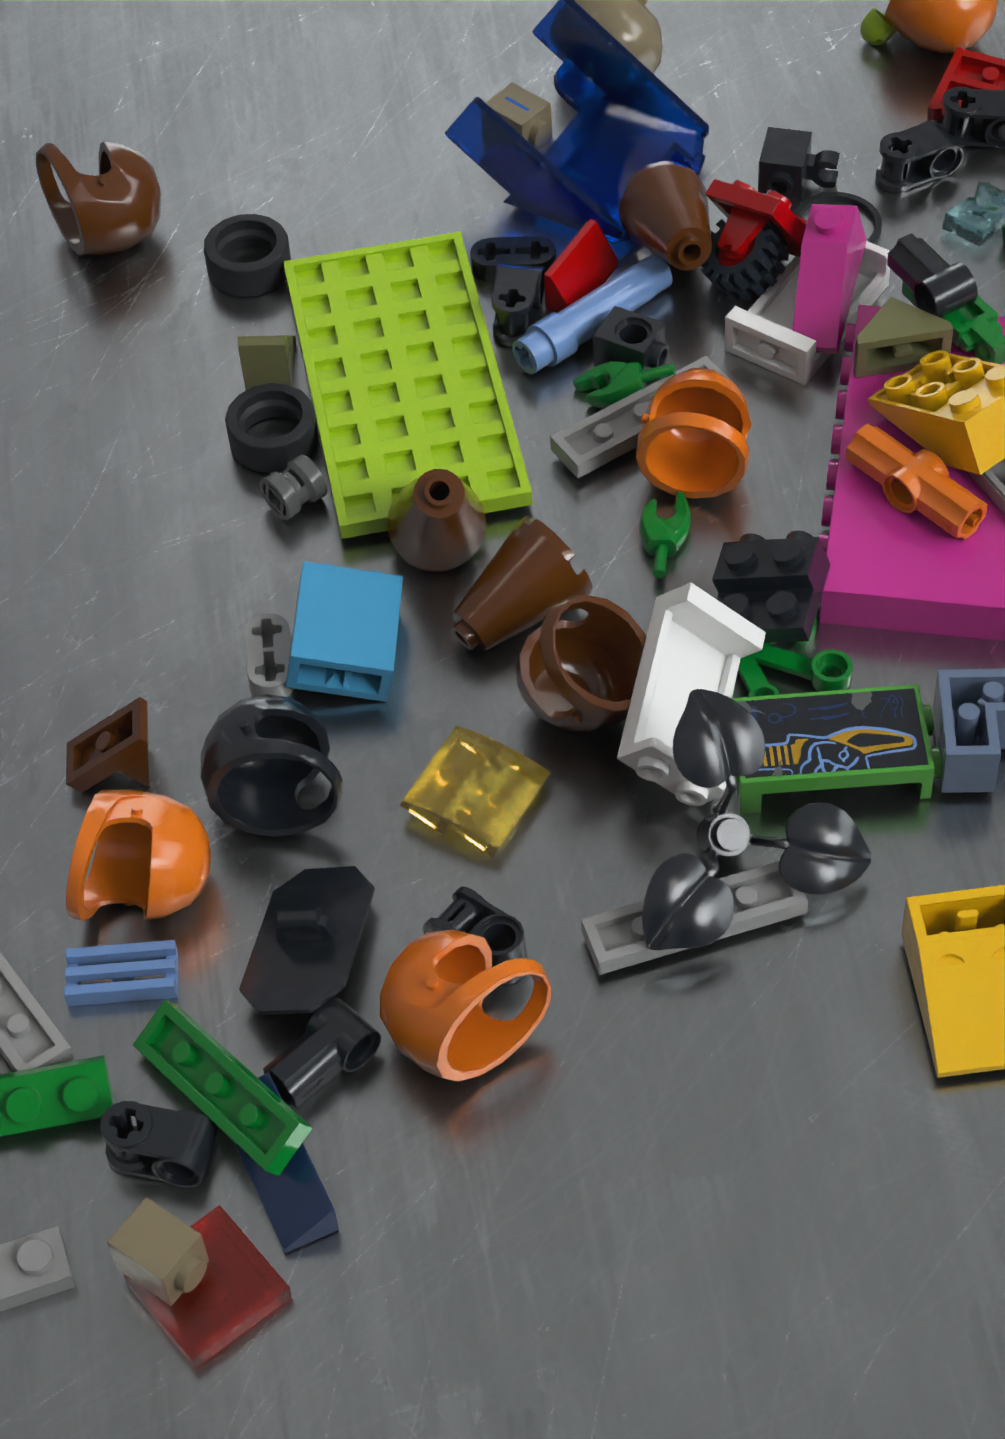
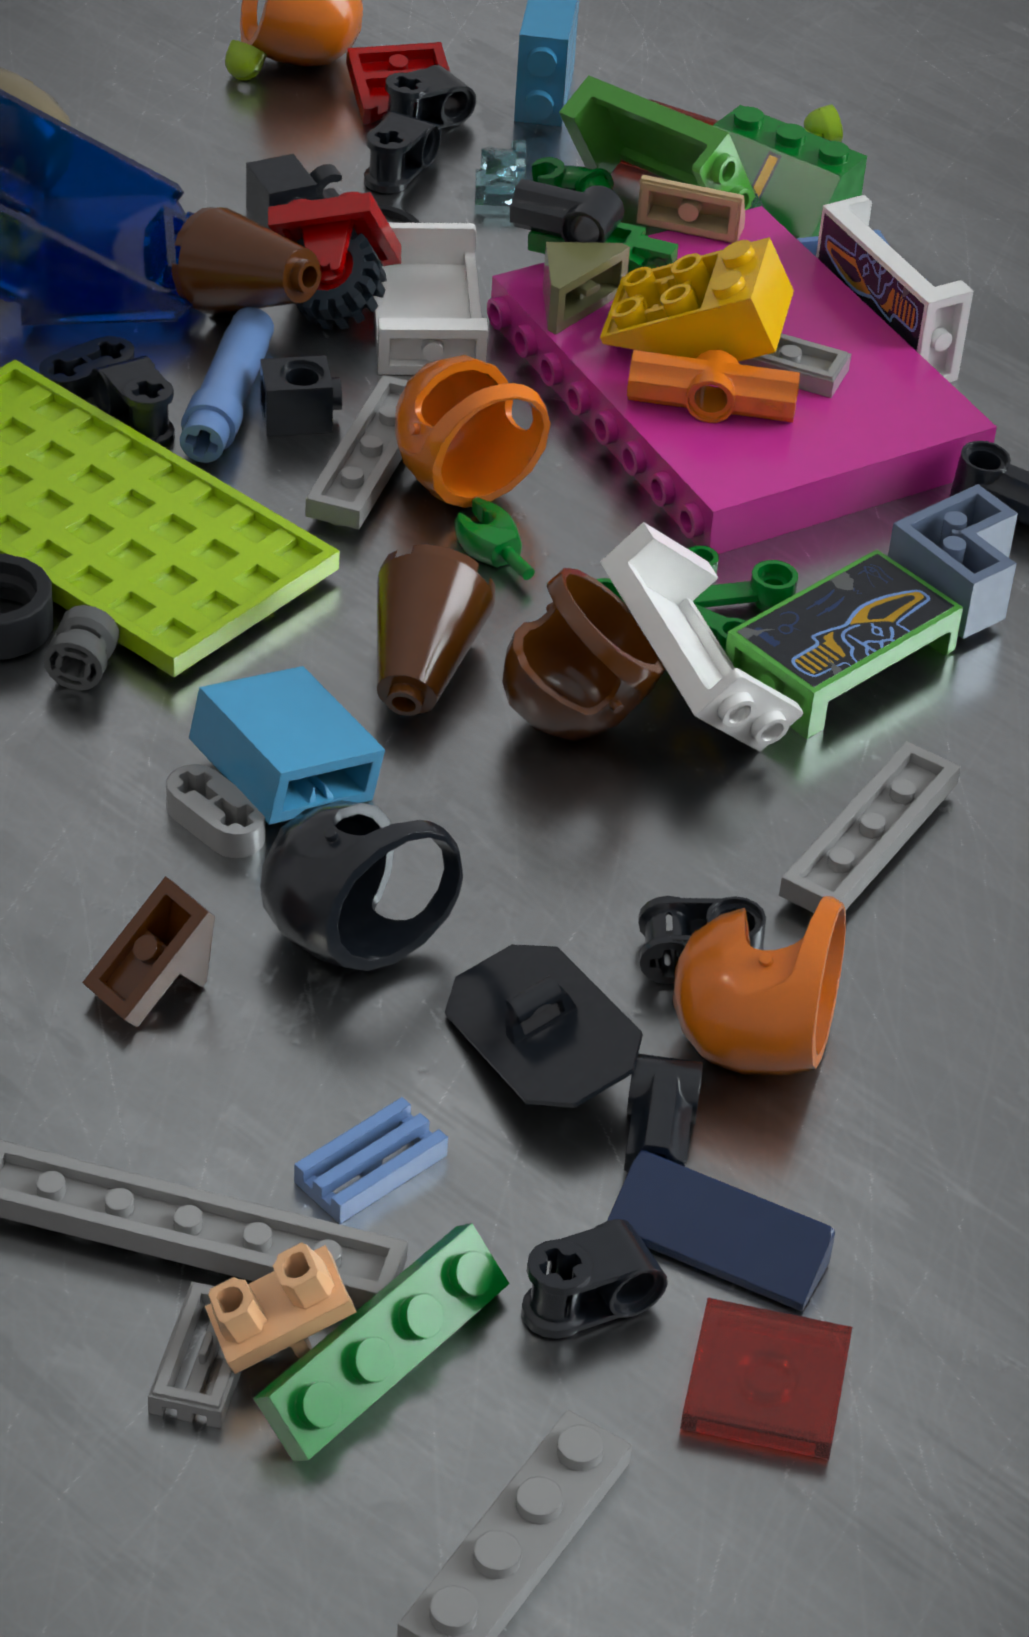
camera: 45 degrees left, 10 degrees down
orange piece [66,789,212,921] -> none
dark tan brick [107,1197,209,1306] -> none
green plate [133,999,313,1176] -> none
reddish brown cone [388,469,486,573] -> none
clear yellow slope [400,726,551,858] -> none
red slope [544,219,618,313] -> none
green hand [573,361,676,409] -> none
black plant [642,689,871,950] -> none
black plate [712,531,830,643] -> none
dark pink slope [793,204,867,354] -> none

